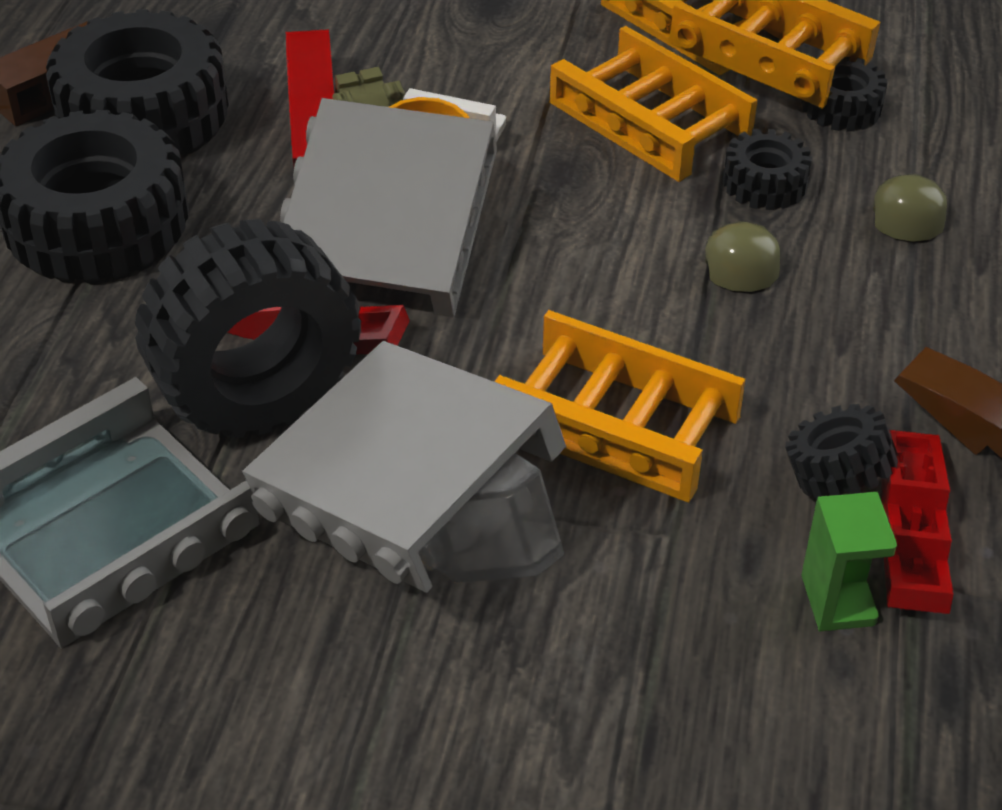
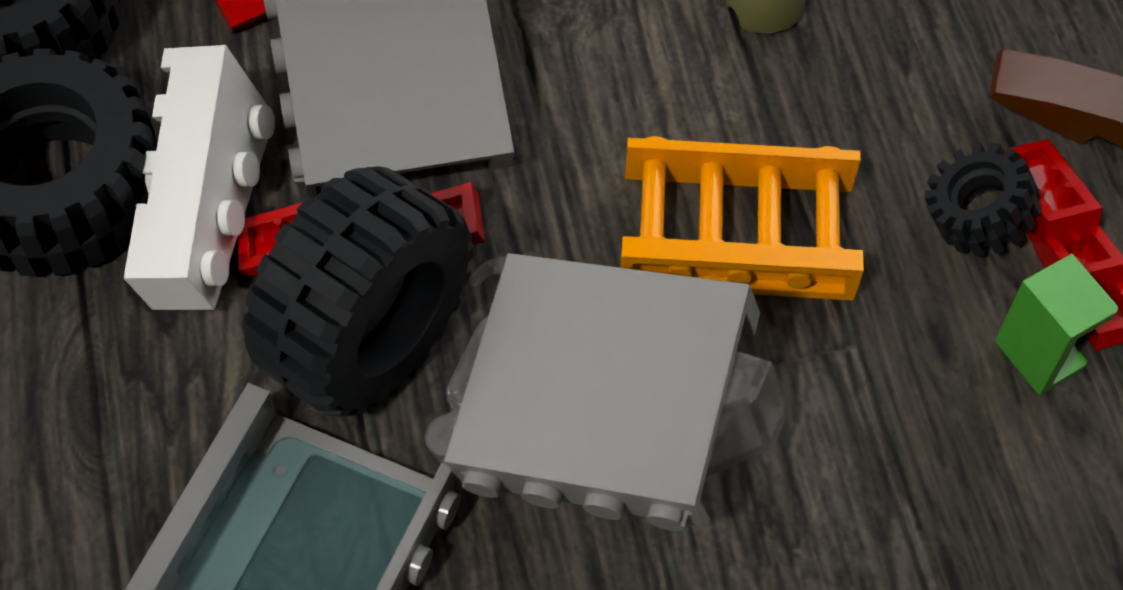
camera: 25 degrees left, 15 degrees up
none -> white wedge [124,45,275,310]

